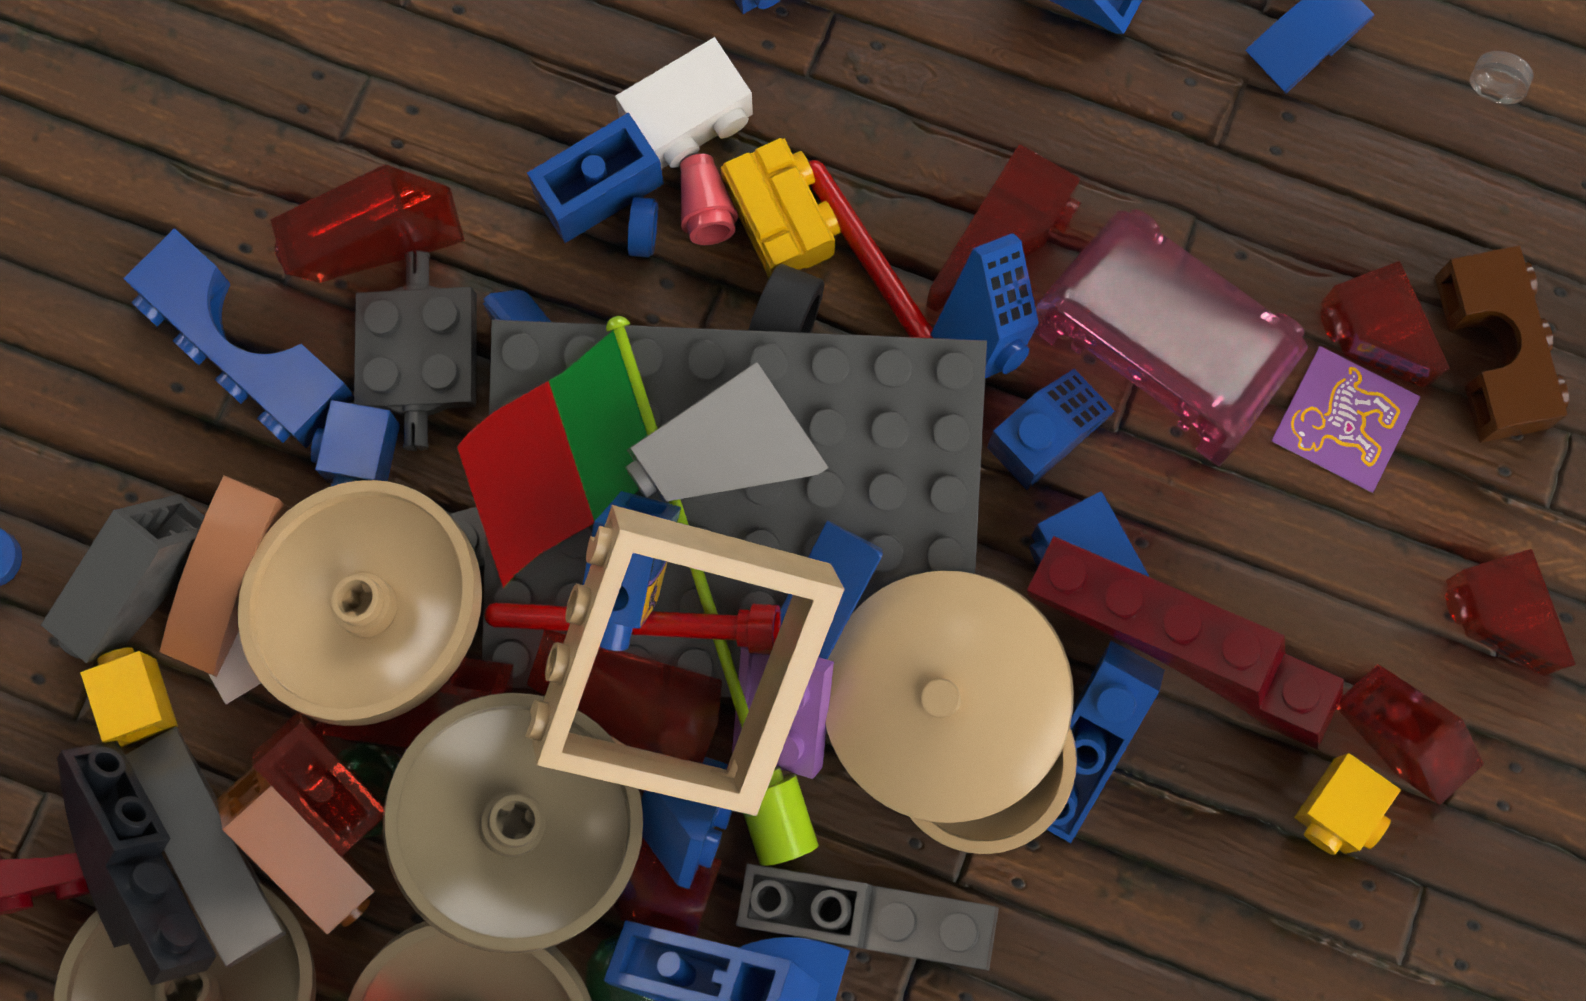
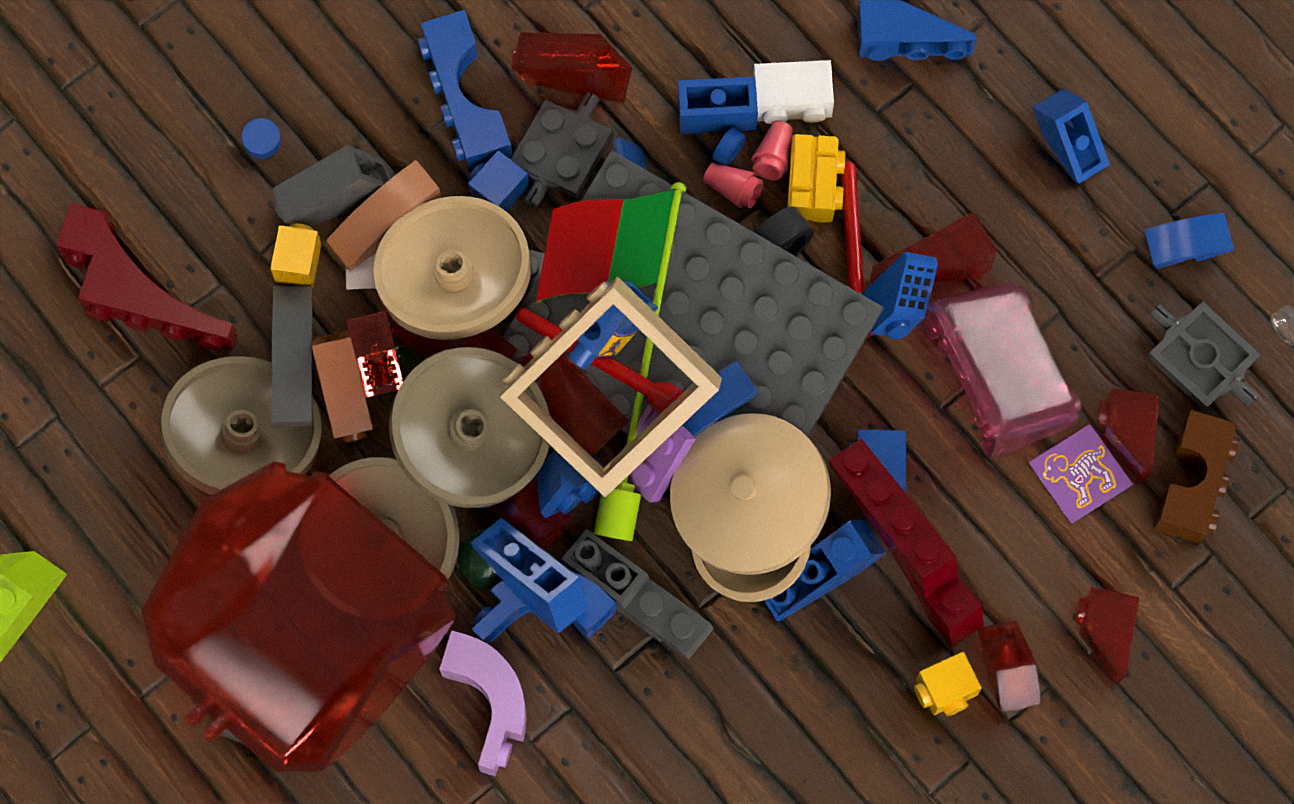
camera: 30 degrees right, 5 degrees down
black slope [57,741,217,986] -> none
light grey slope [625,362,829,502] -> none
blue slope [987,368,1115,490] -> none
none -> coral cone [703,162,764,209]
none -> dark grey plate [1147,301,1261,411]

